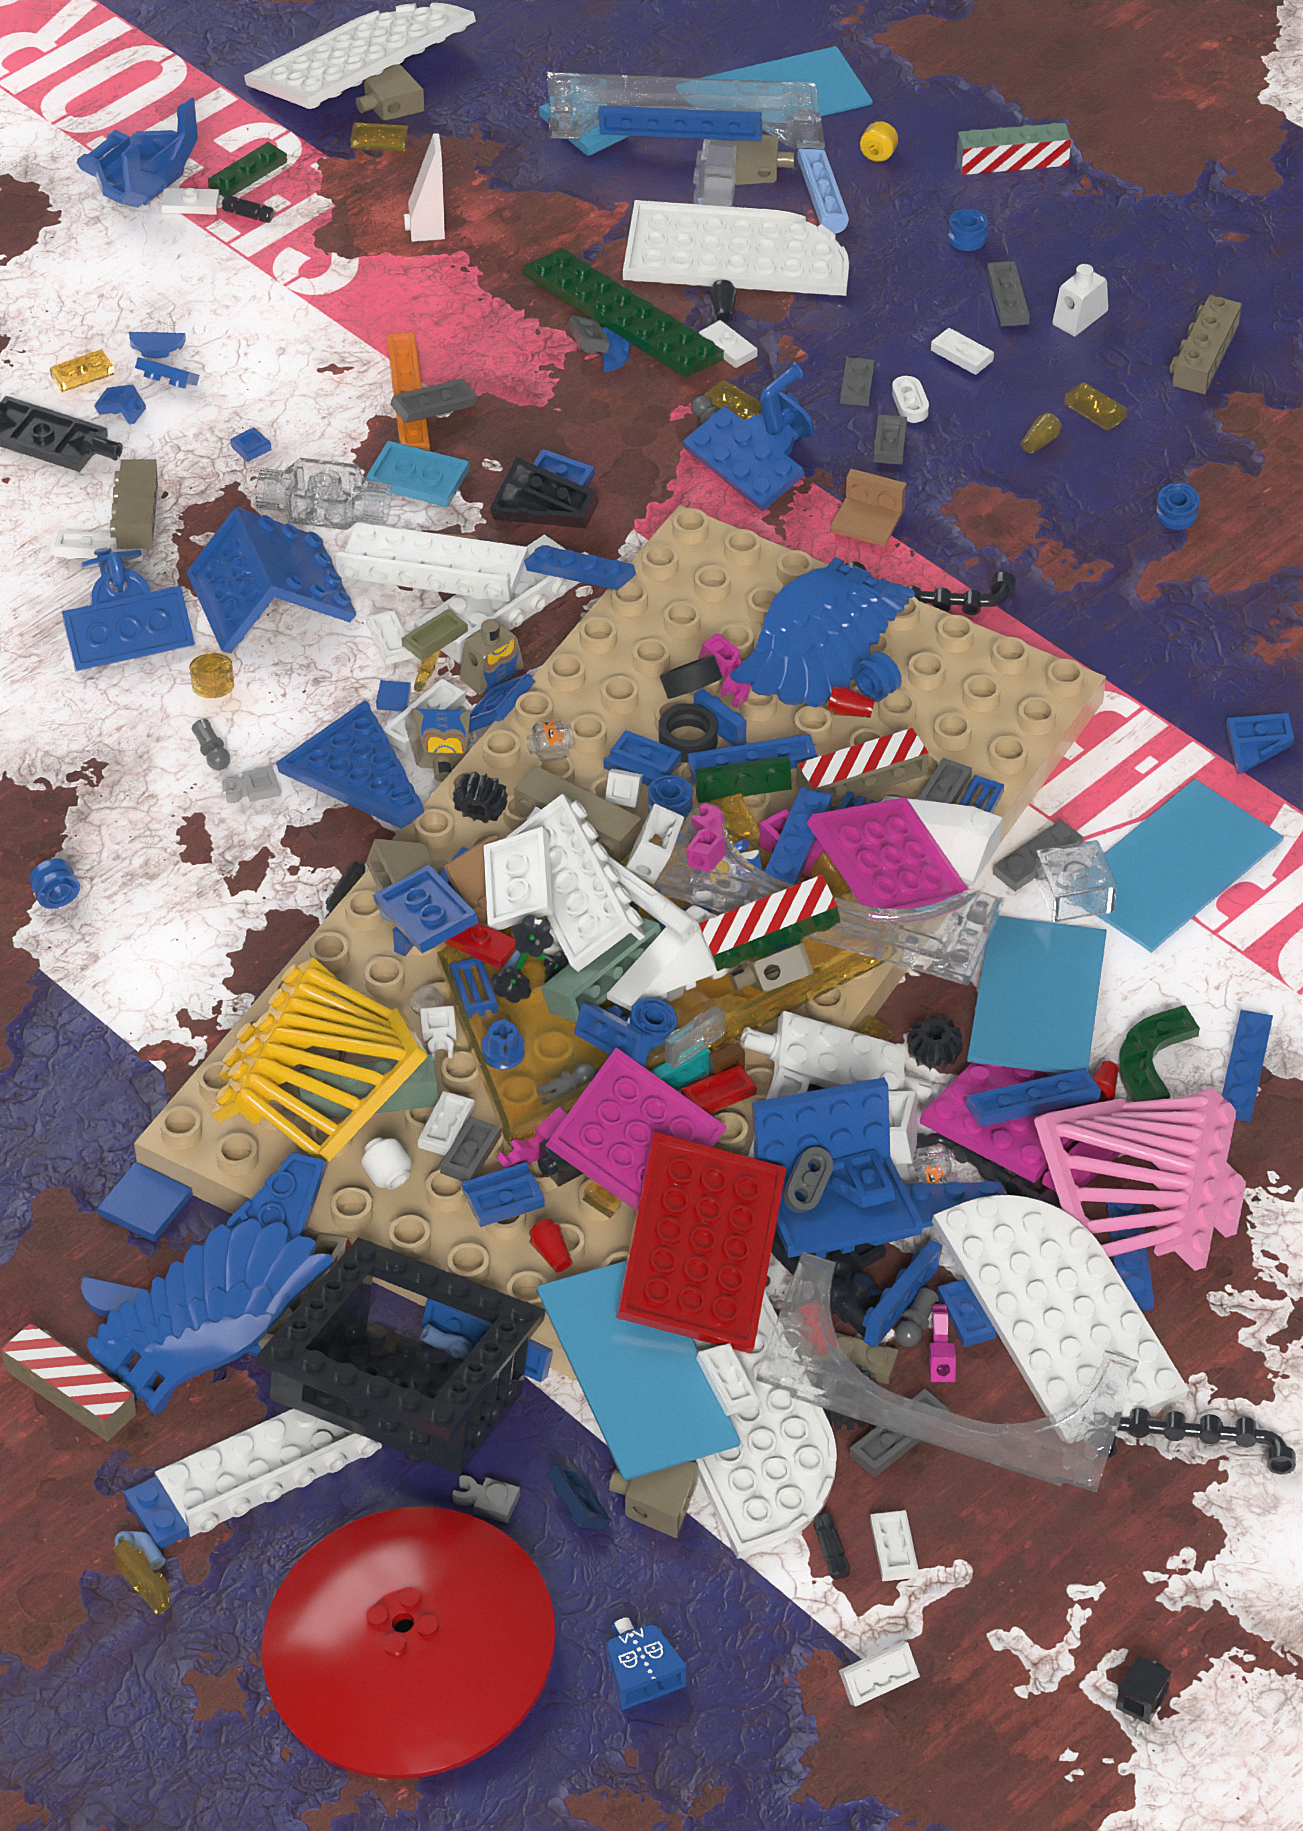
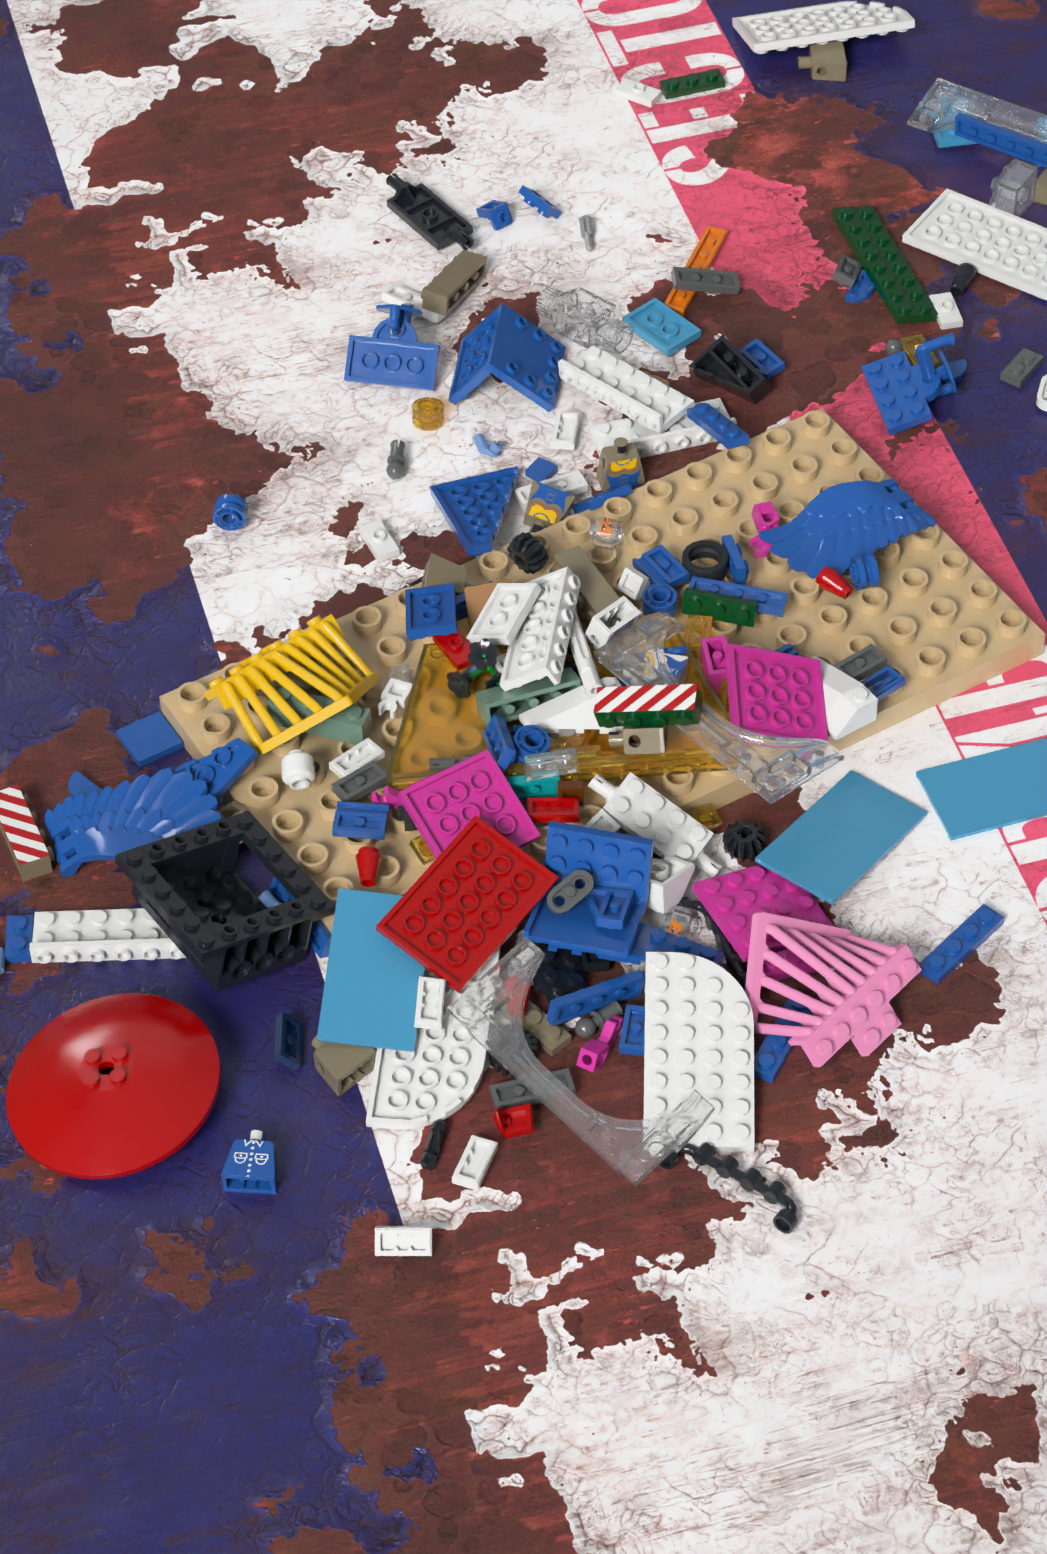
camera: 30 degrees right, 0 degrees up
clear yellow plate [49,349,114,392] -> none
blue piece [77,97,198,208] -> none
blue tile [129,332,186,359] -> none
black axle [222,195,274,223] -> none
light grey plate [222,766,280,803] -> none
blue tile [230,427,271,462] -> none
clear yellow plate [350,123,408,151] -> none
olive tile [401,609,468,661] -> none
white wedge [404,134,445,242] -> none
clear yellow piece [414,650,441,692] -> none
blue tile [449,958,498,1019] -> none
light grey plate [452,1475,520,1524] -> none
blue piece [481,1020,525,1070] -> none
black tyre [660,655,722,699] -> none
dark pink piece [686,803,727,872] -> none
blue plate [762,787,832,891] -> none
brick [796,728,929,805] -> none
medium nougat bracket [830,469,907,546] -> none
black bar [845,561,1016,615] -> none
dark grey plate [873,415,907,464] -> none
blue plate [965,1068,1101,1127] -> none
dark grey plate [993,820,1083,892] -> none
clear brick [1034,840,1117,923] -> none
red cone [1091,1061,1119,1102] -> none
black brick [1116,1656,1172,1725] -> none
dark green plate [1118,1005,1200,1102] -> none
none -> white plate [359,519,400,562]
none -> medium blue arm [473,433,503,457]
none -> red plate [493,1104,535,1138]
none -> light grey axle [579,215,593,251]

